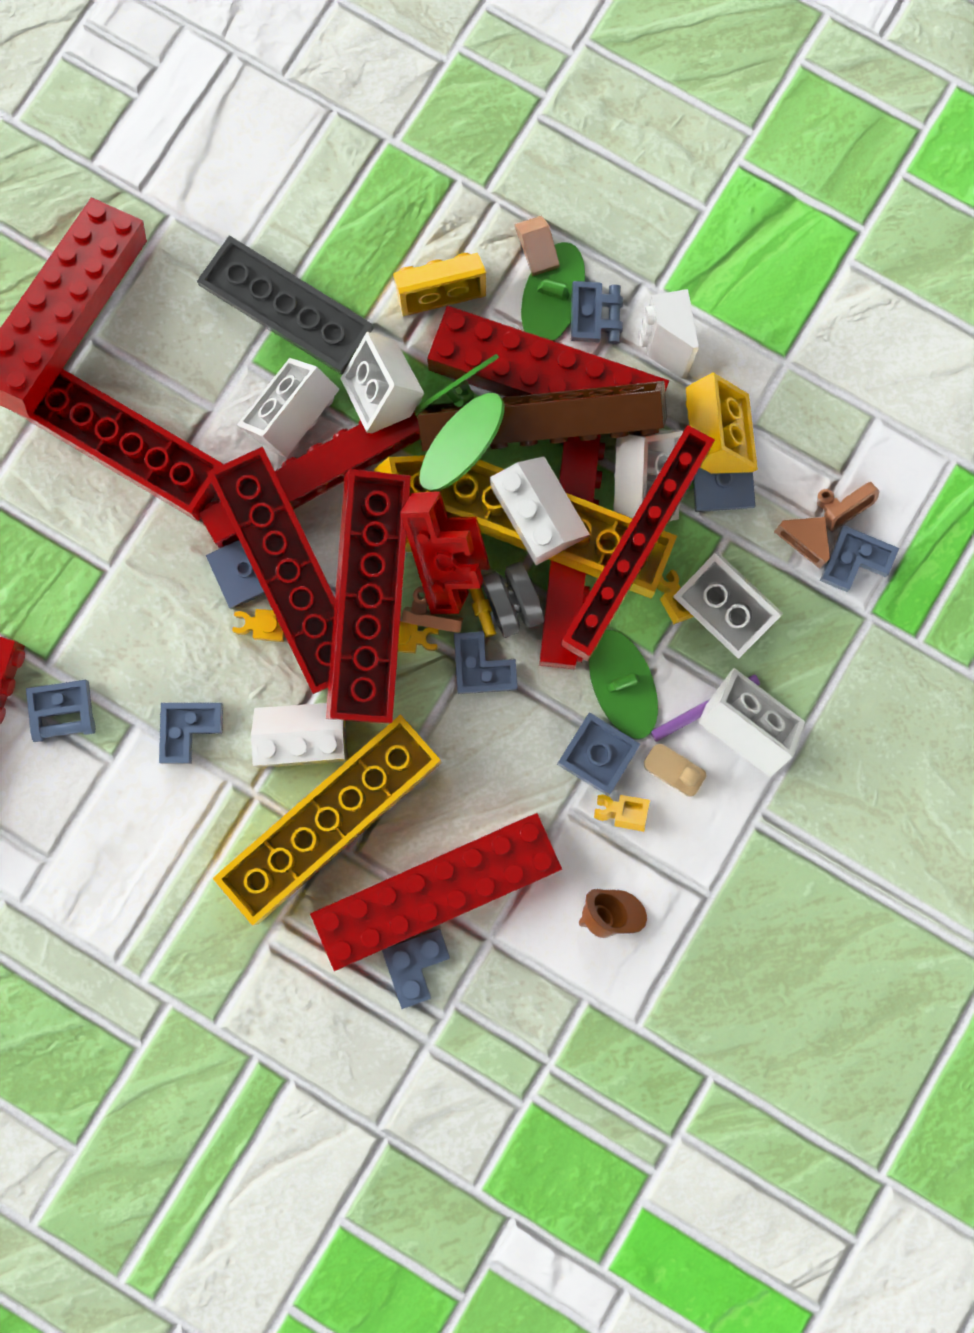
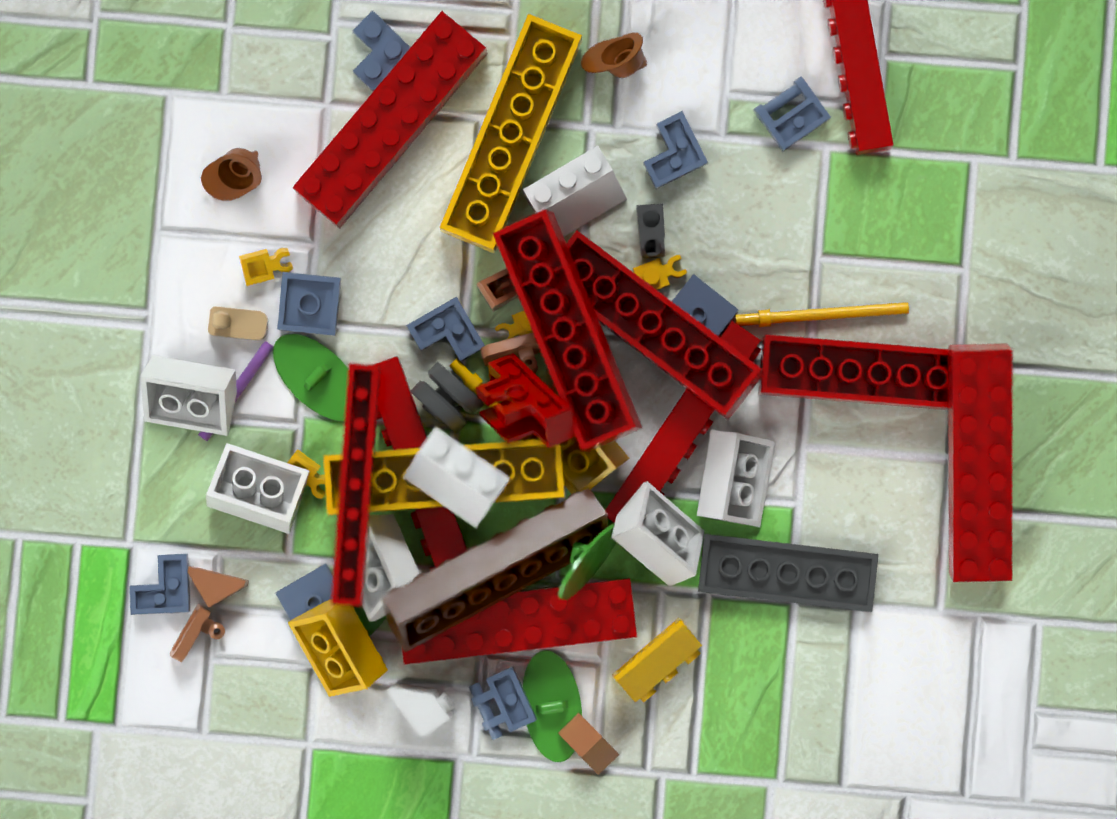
camera: 155 degrees right, 5 degrees up
shield [419,393,505,492] -> none
none -> nougat slope [477,268,518,312]
none -> dark orange piece [581,32,647,78]
none -> dark grey leg [636,204,665,258]
none -> yellow bar [735,302,909,327]

